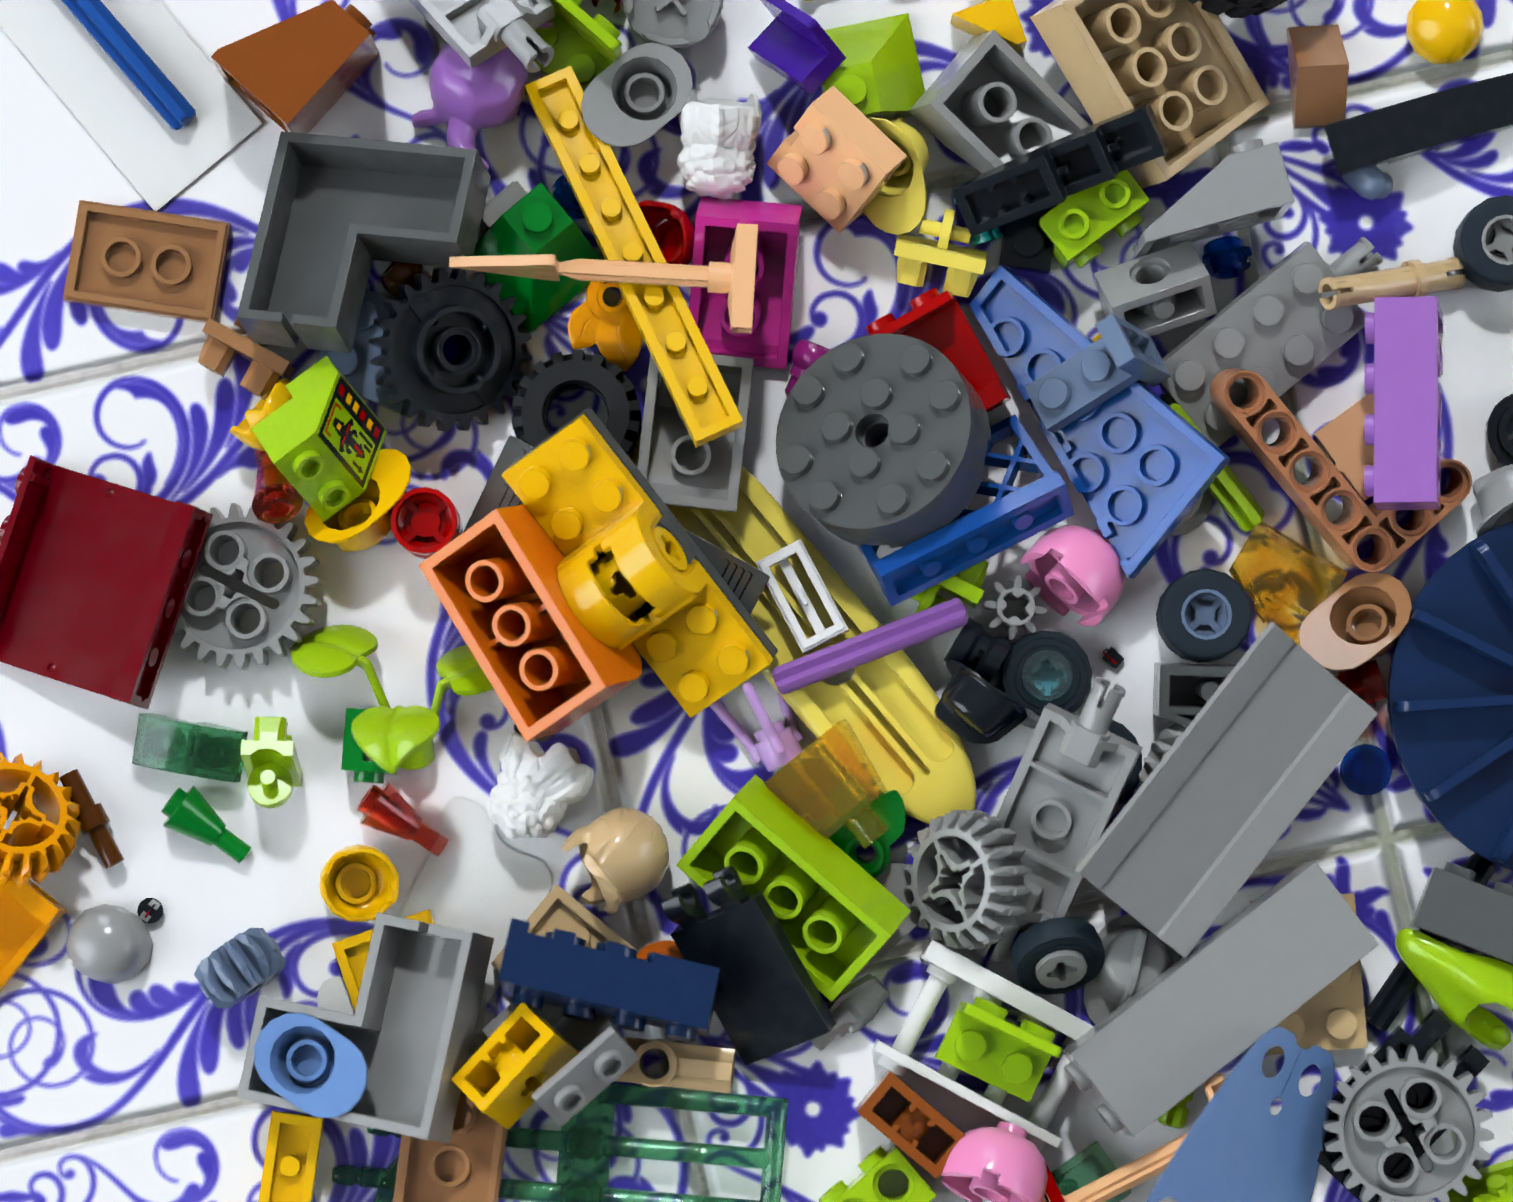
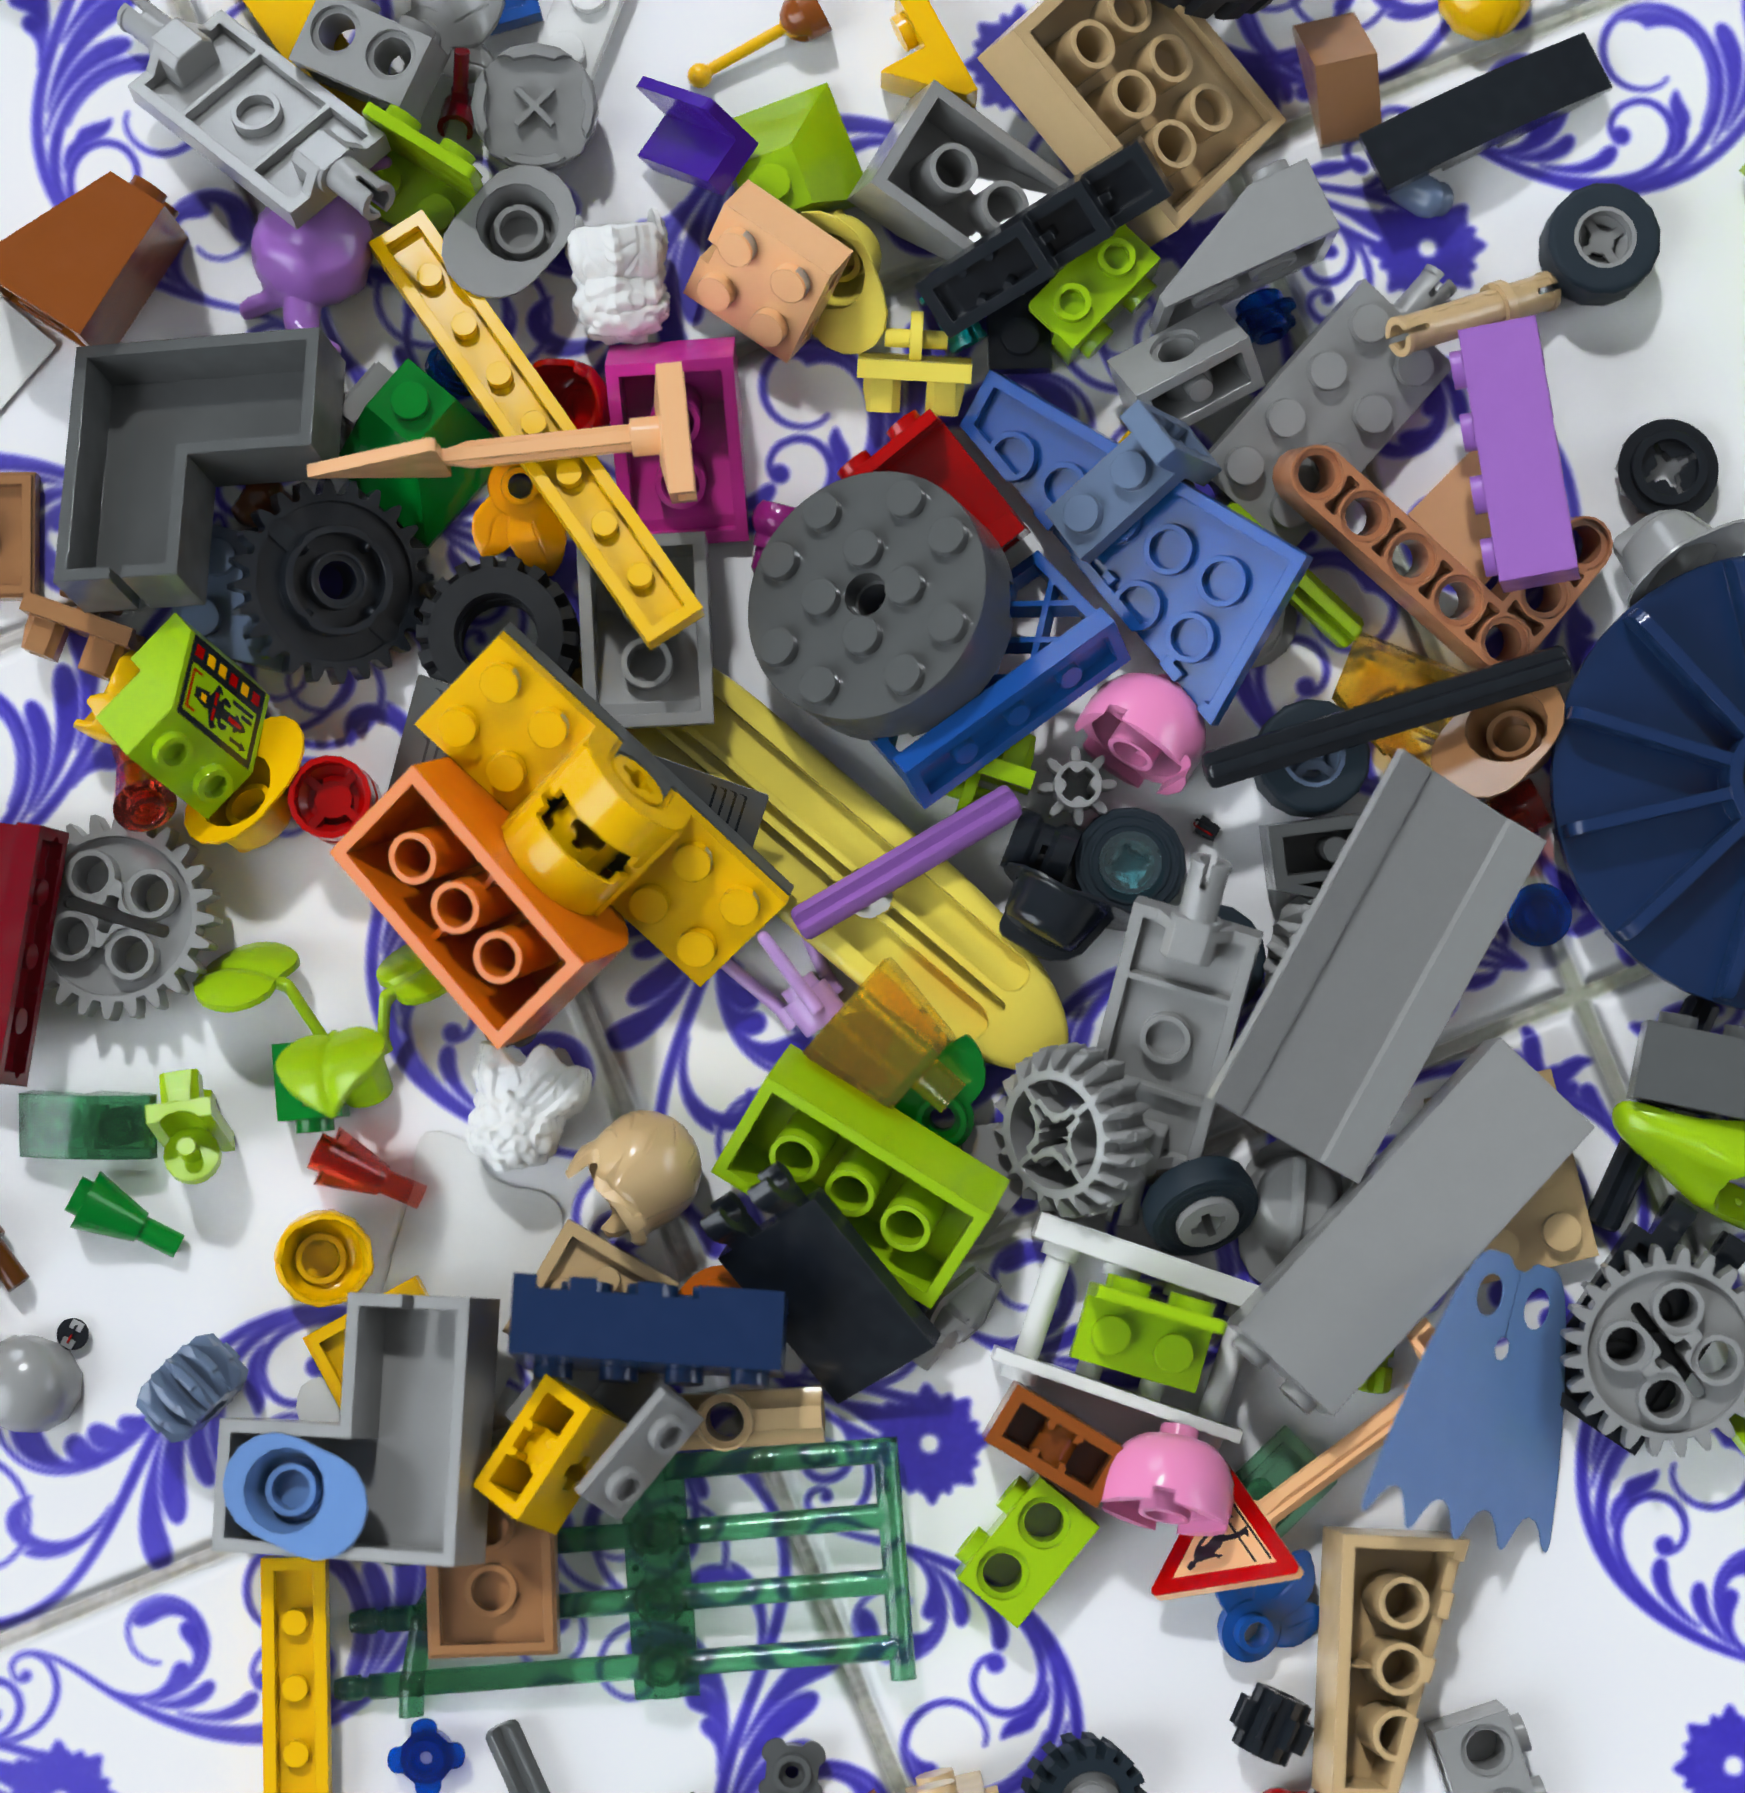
camera: 10 degrees left, 0 degrees up
white tile [755,539,849,654] -> none
none -> black axle [1201,645,1572,788]

